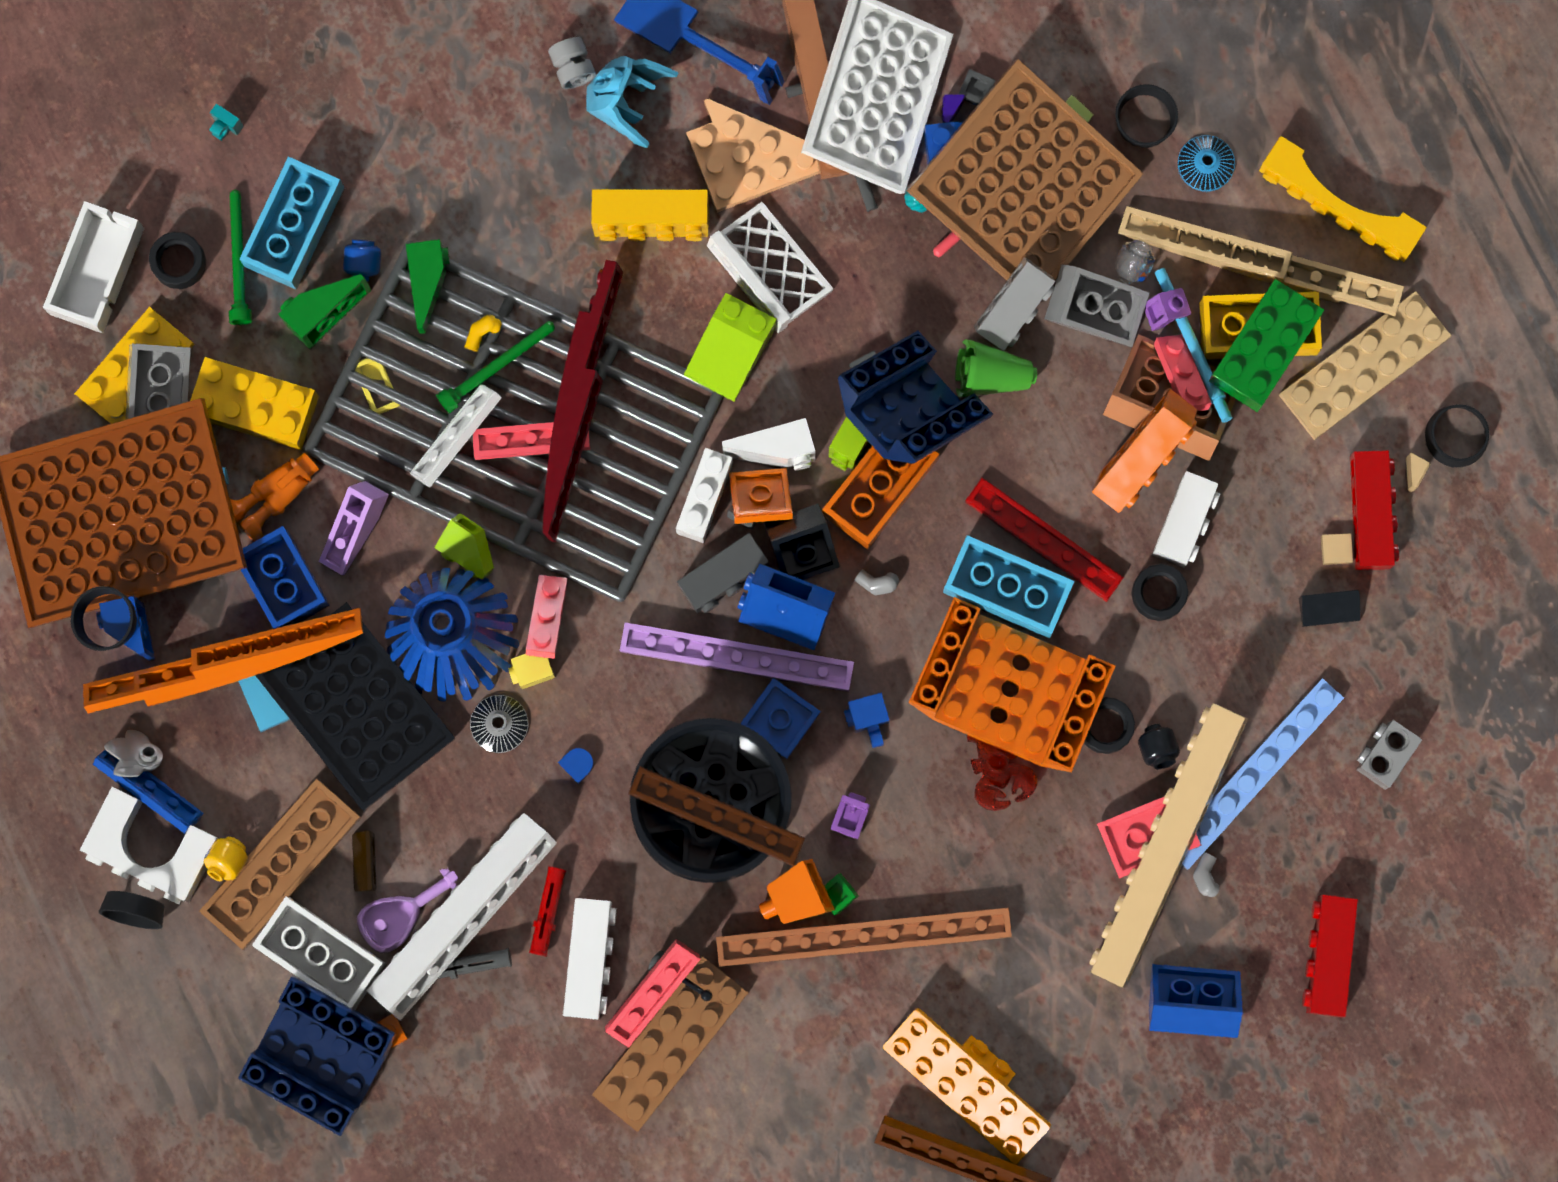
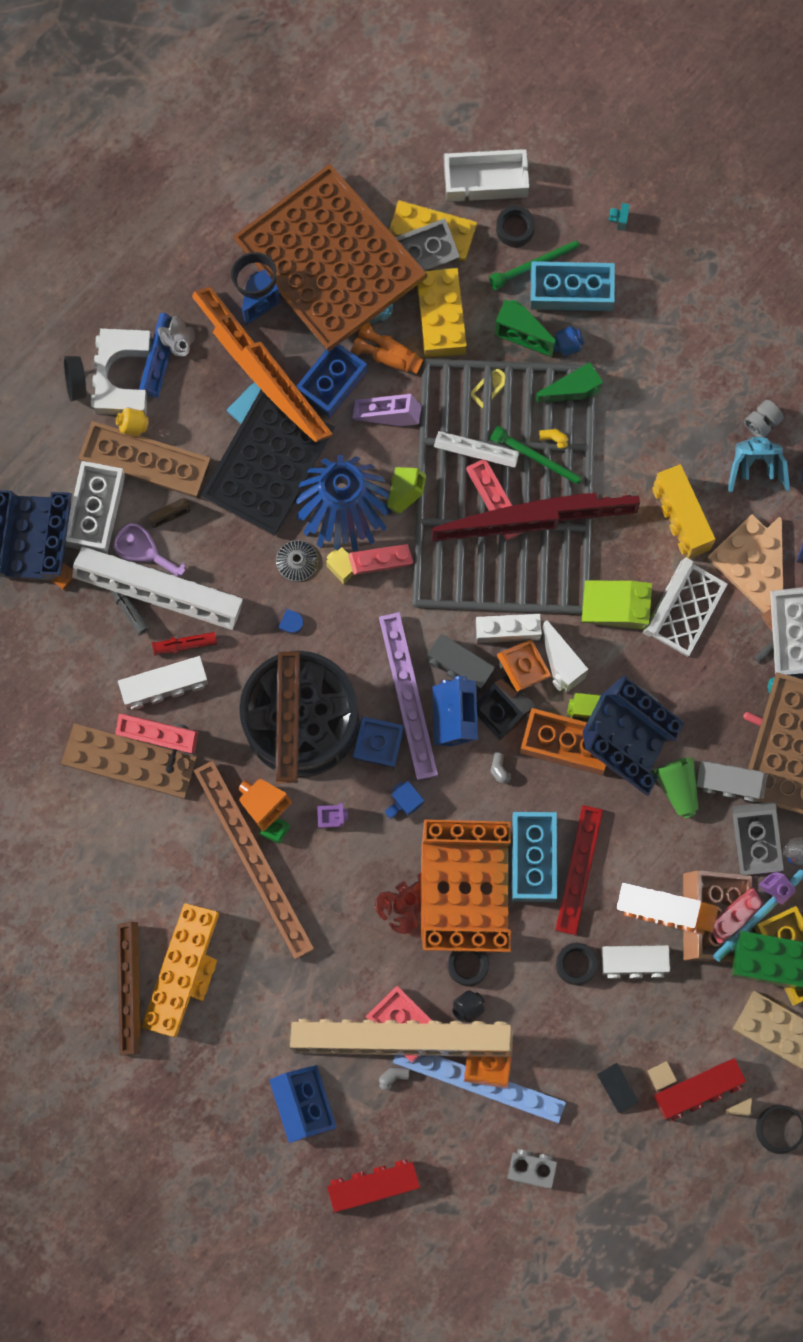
camera: 65 degrees right, 5 degrees down
none -> orange tile [464,1045,513,1089]

